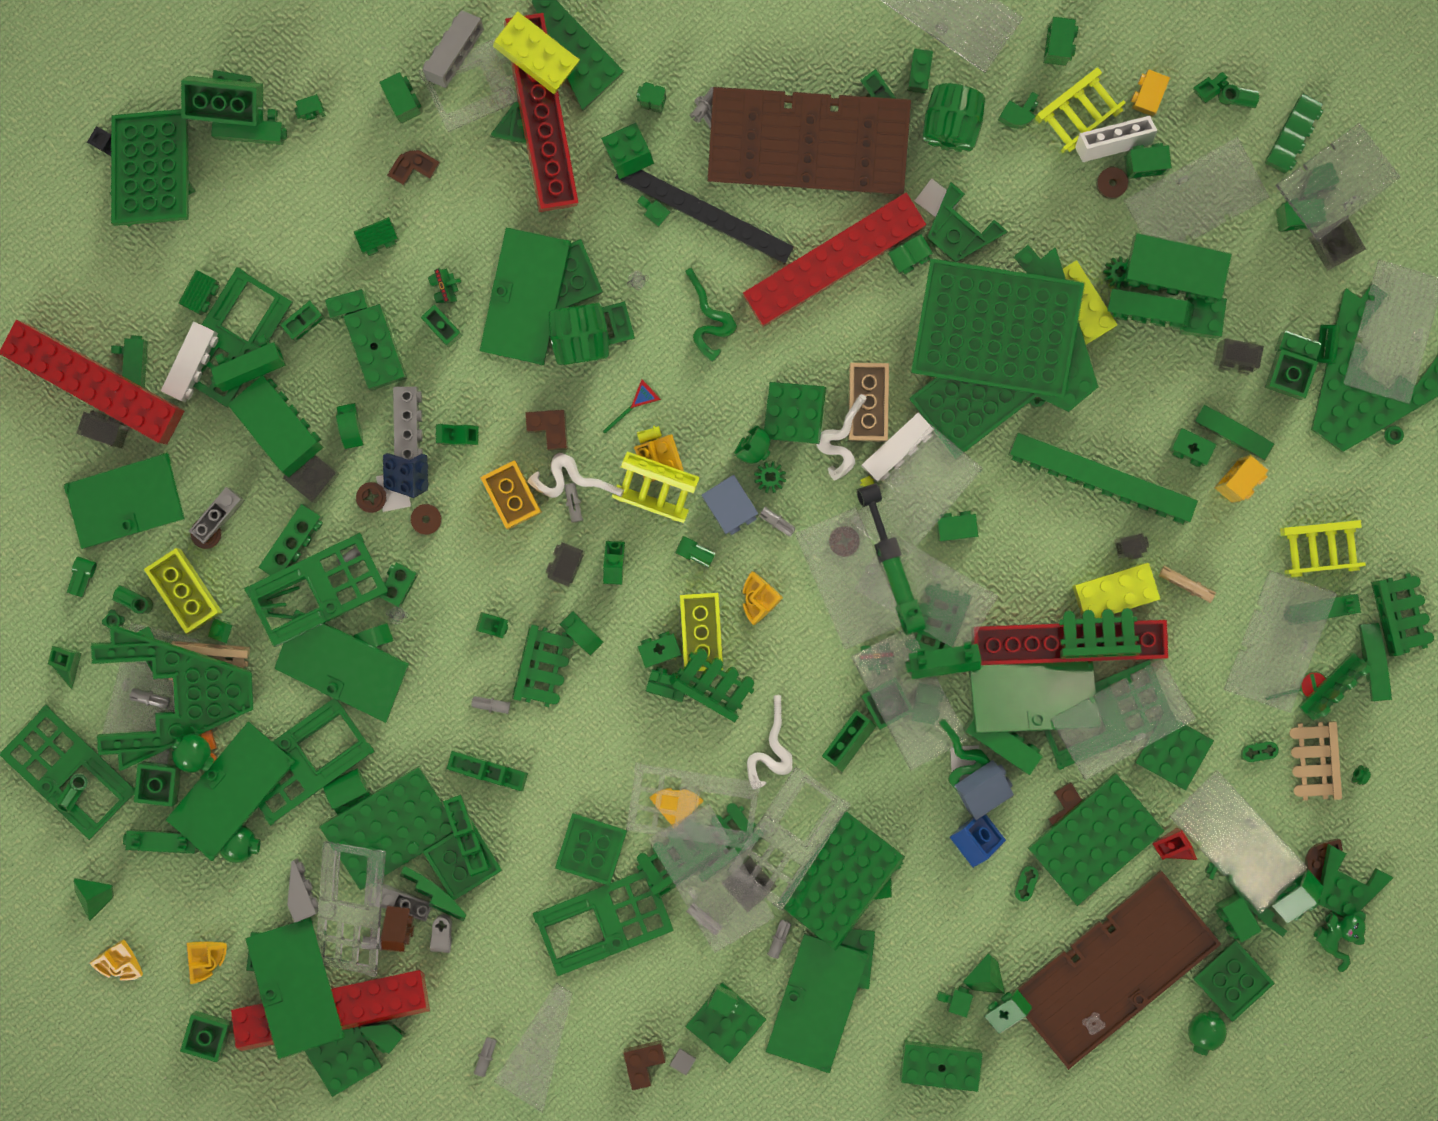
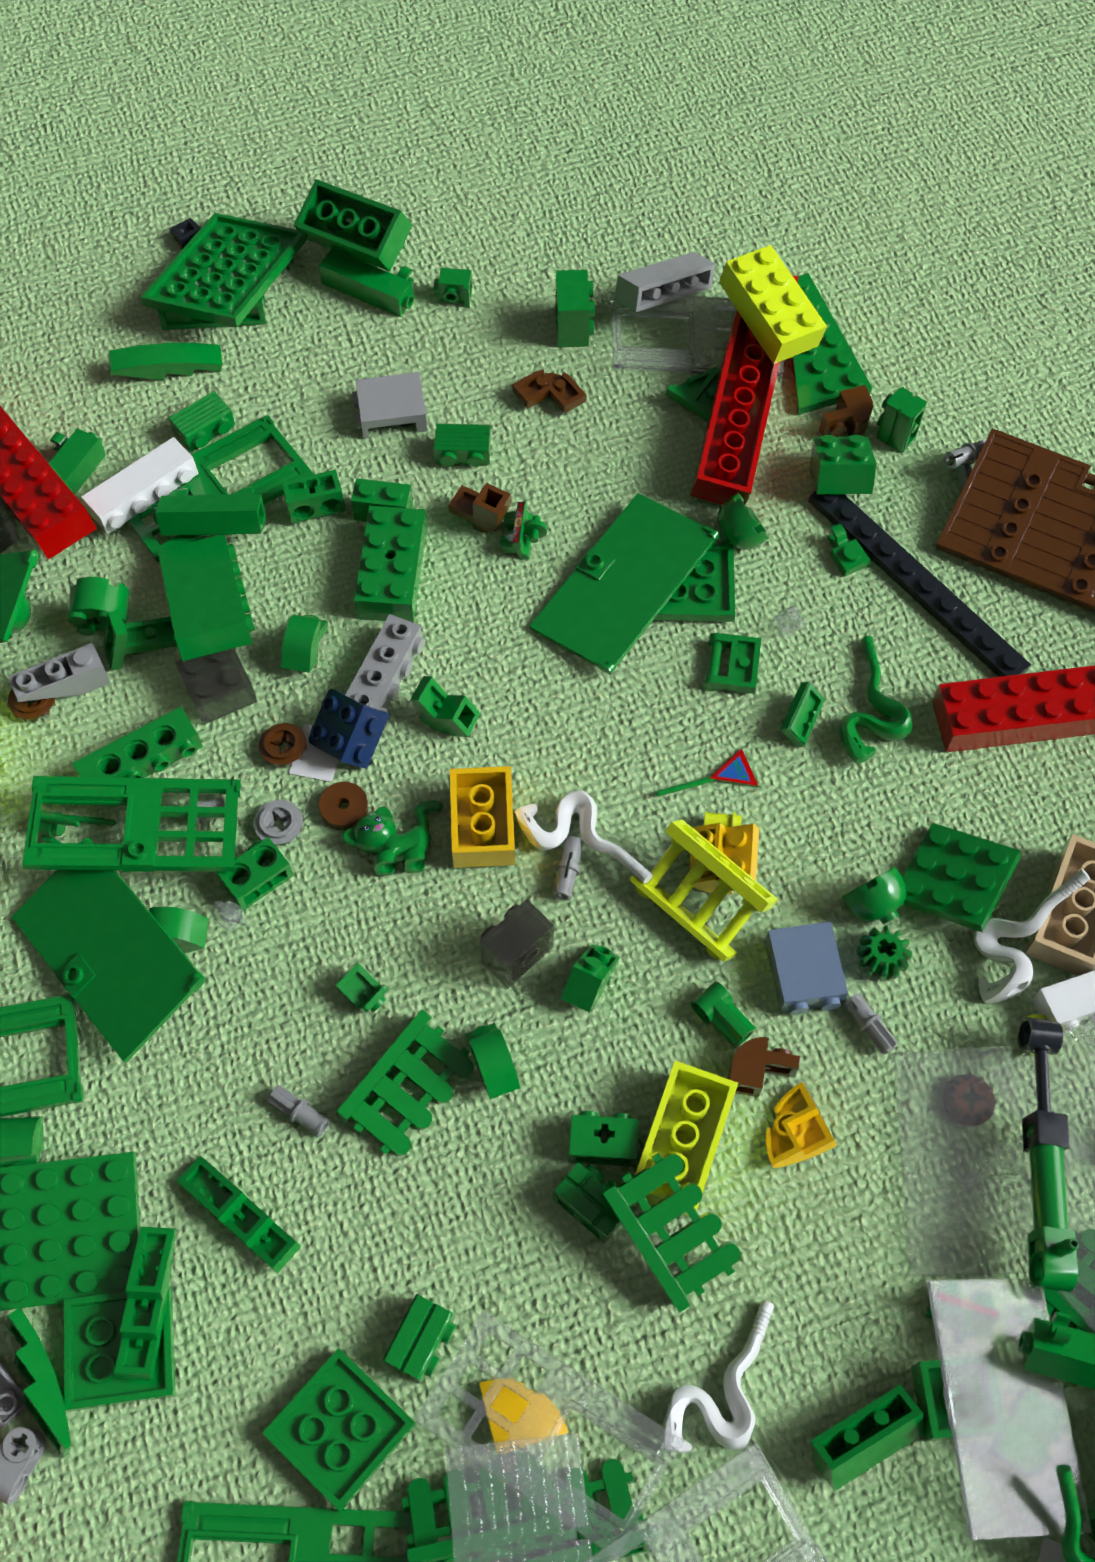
camera: 20 degrees right, 25 degrees down
green brick [421,304,463,348] -> none
reddish brown brick [525,410,568,451] -> none
green wheel [549,303,610,365] -> none
none -> green brick [66,577,130,636]
none -> green bracket [103,610,177,670]
none -> green slope [108,343,223,380]
none -> light grey gear [254,800,304,847]
none -> green animal [342,800,443,876]
none -> light grey panel [352,372,428,438]
none -> green brick [382,1294,457,1383]
none -> brick [448,483,511,532]
none -> green cylinder [717,492,770,550]
none -> reddish brown brick [728,1037,800,1097]
none -> green plate [780,681,825,747]
none -> reddish brown brick [819,385,873,437]

